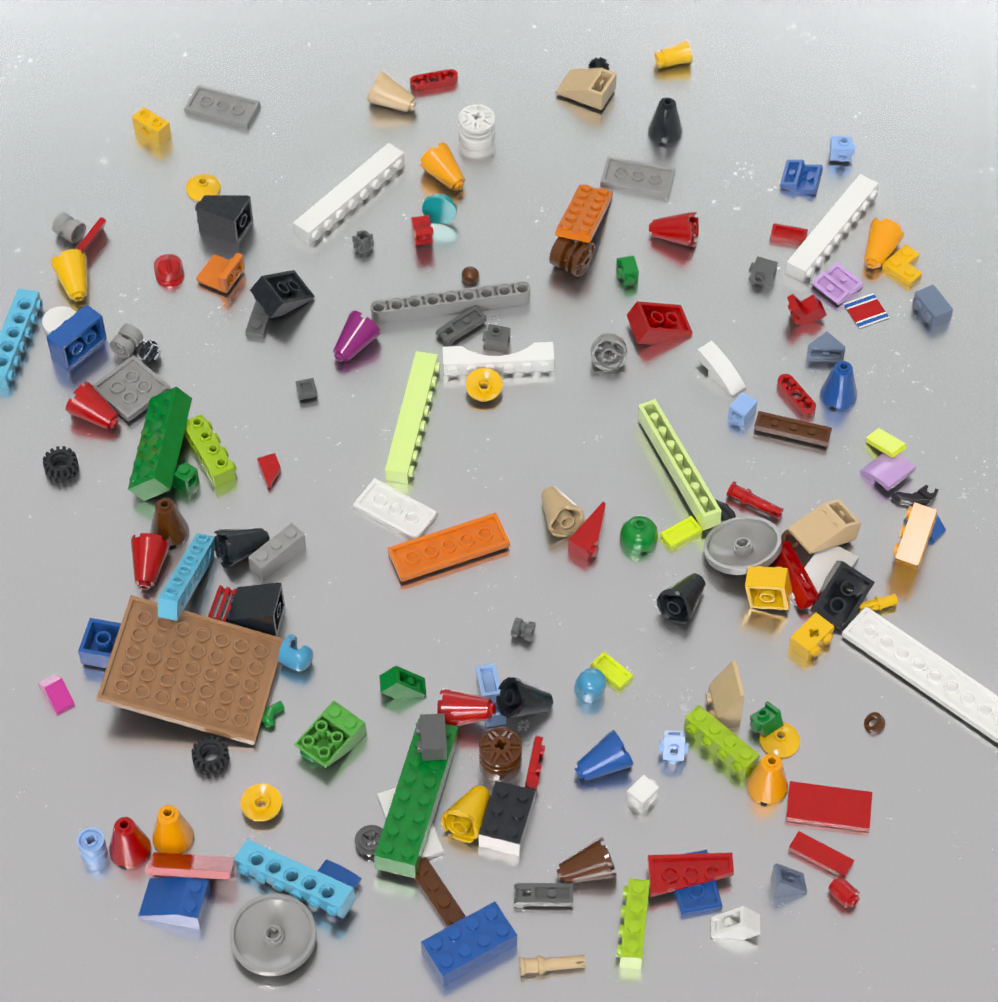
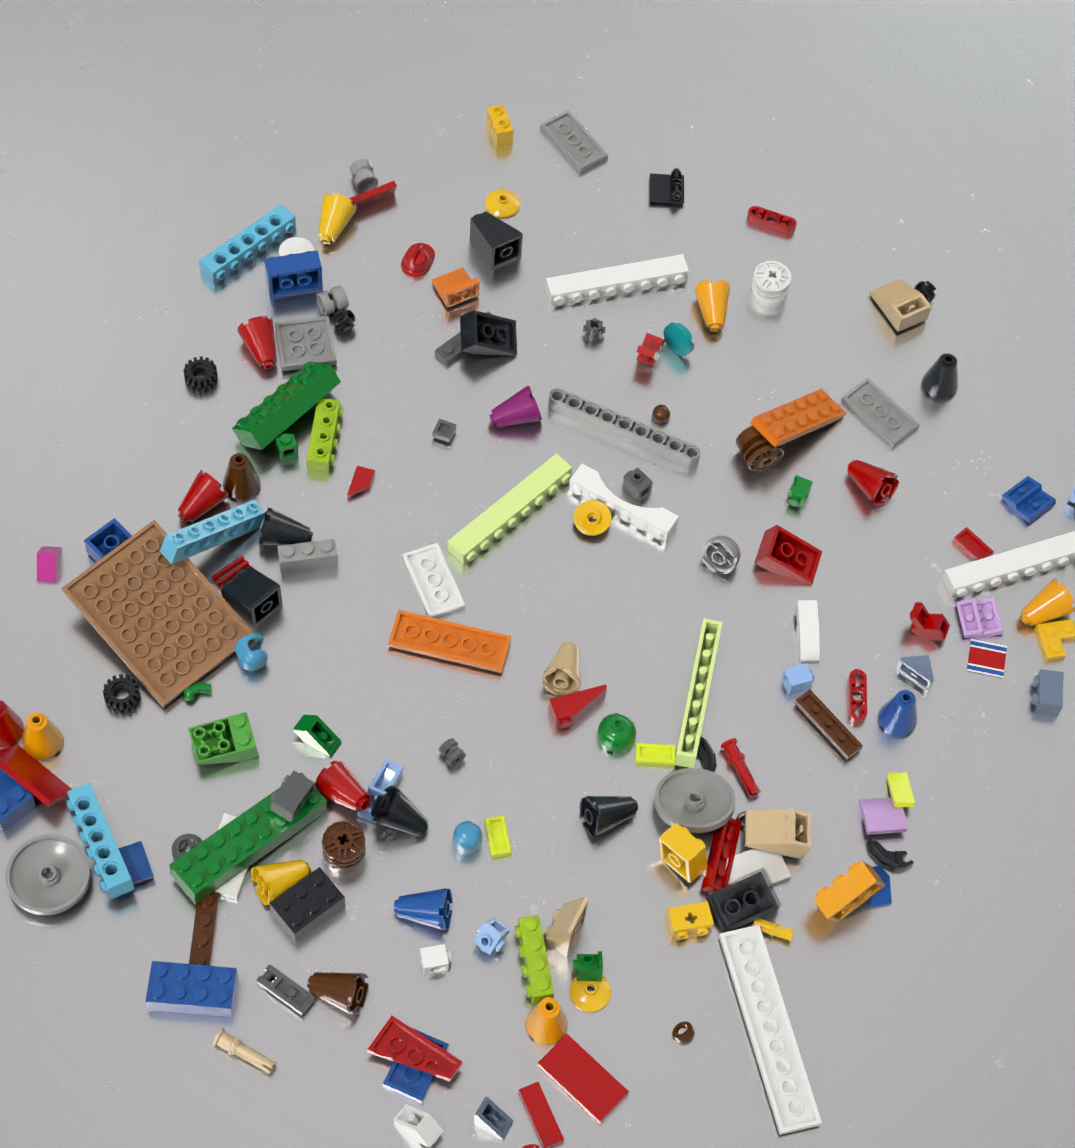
camera: 30 degrees right, 5 degrees up
yellow dish [240,783,282,822] -> none
tan cone [367,71,417,112] -> none
dark grey plate [435,305,487,346] -> none
red hinge [524,736,545,791] -> none
lime brick [616,878,650,970] -> none
yellow plant [654,40,693,68] -> none
dark grey brick [749,256,778,287] -> none
none -> black hinge [650,168,684,204]

